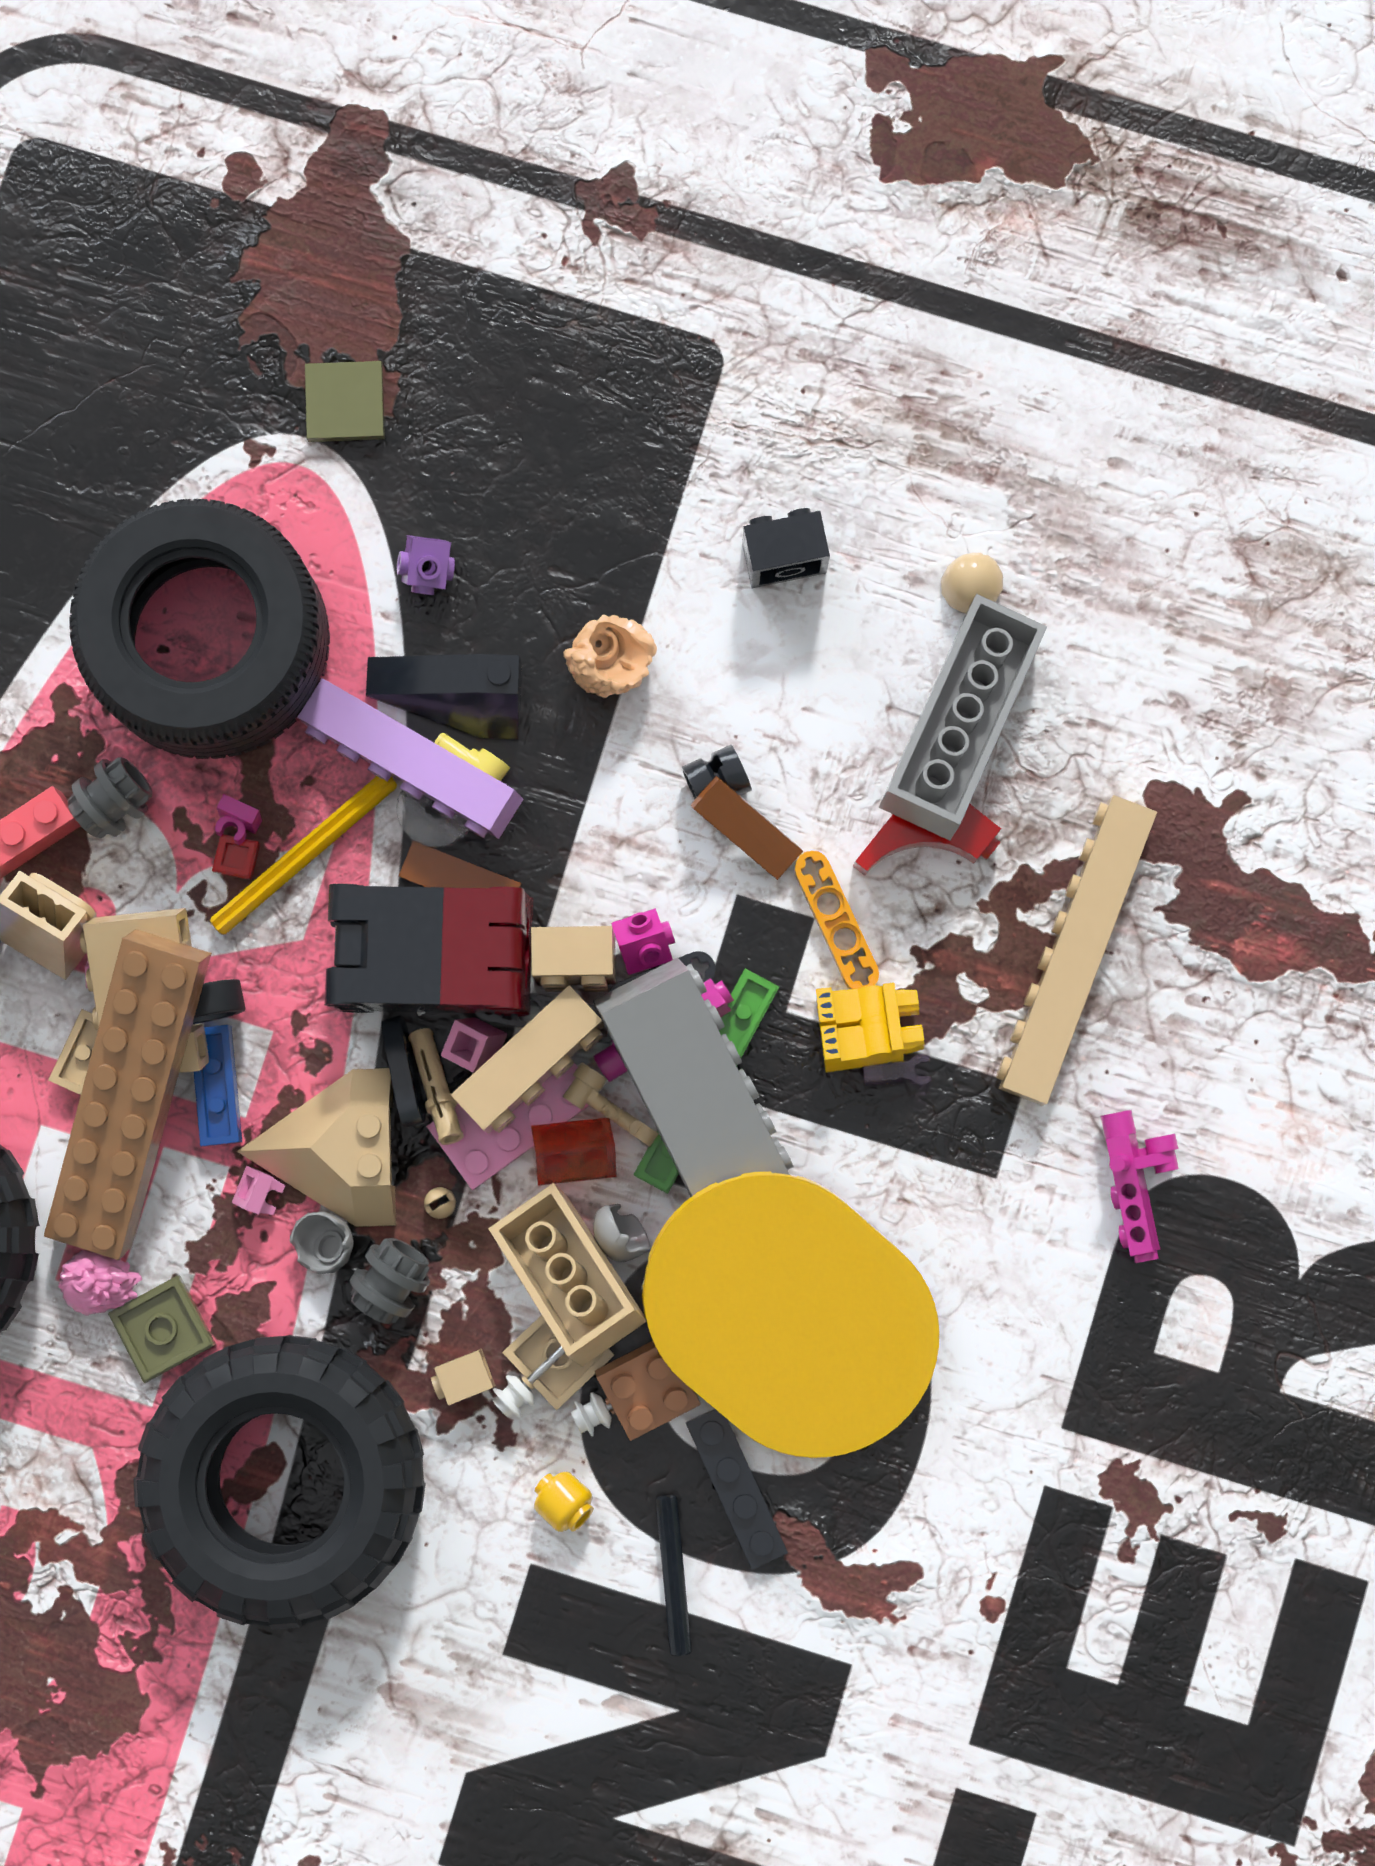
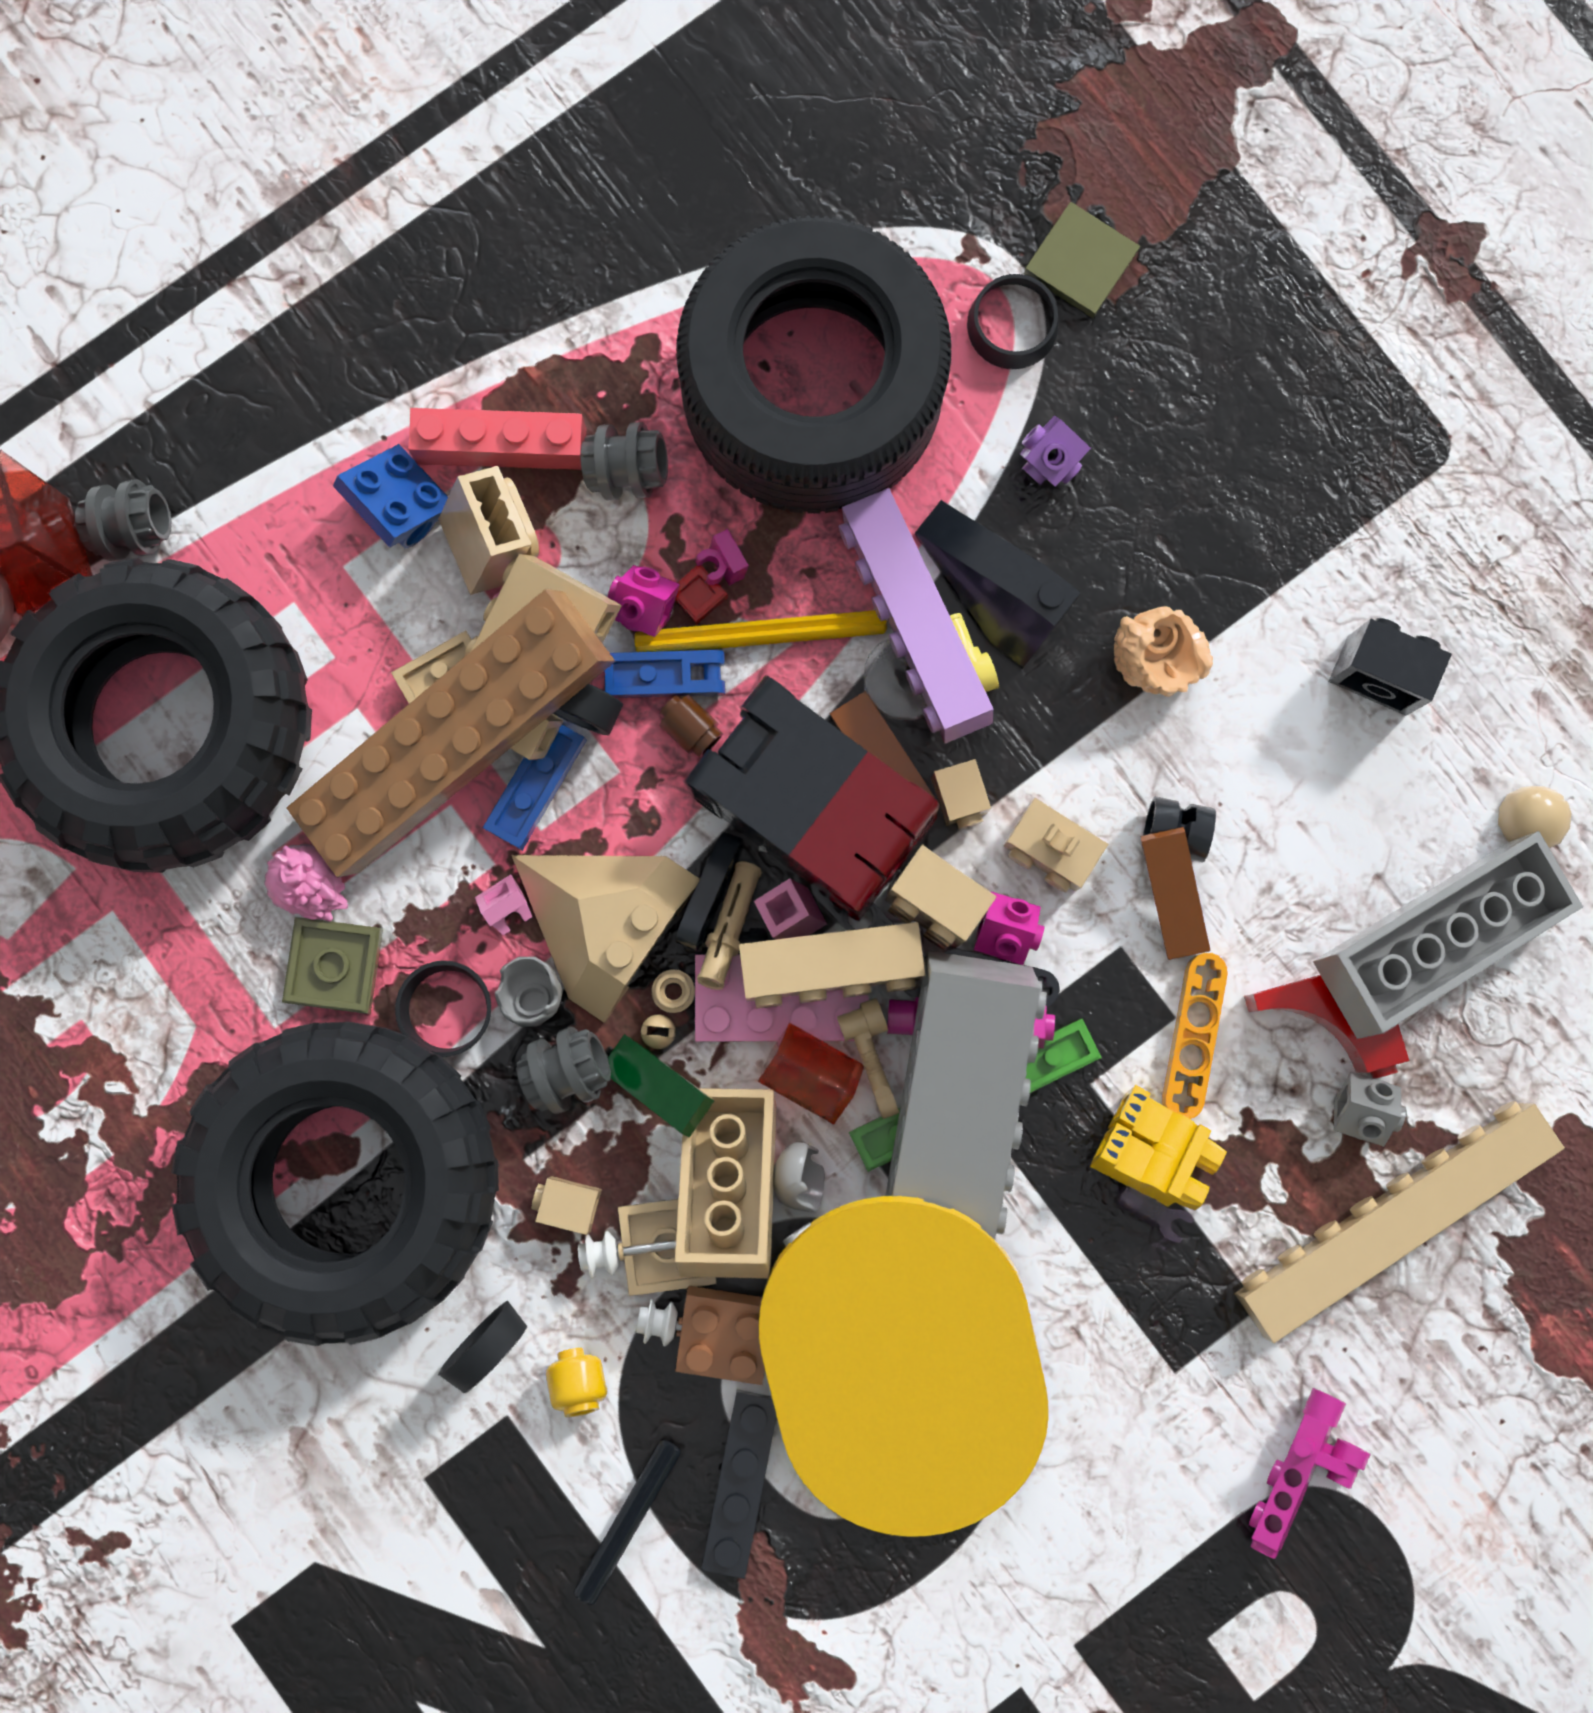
camera: 30 degrees right, 0 degrees up
none -> black tyre [395,961,491,1057]
none -> black tyre [438,1301,527,1393]
none -> blue plate [605,650,726,698]
none -> dark pink brick [608,565,680,637]
none -> dark green tile [608,1034,714,1138]
none -> tan plate [652,970,695,1013]
none -> reddish brown brick [659,695,723,758]
none -> tan brick [931,759,991,829]
none -> black tyre [967,274,1058,369]
none -> tan brick [1003,798,1109,892]
none -> light grey brick [1334,1071,1406,1146]

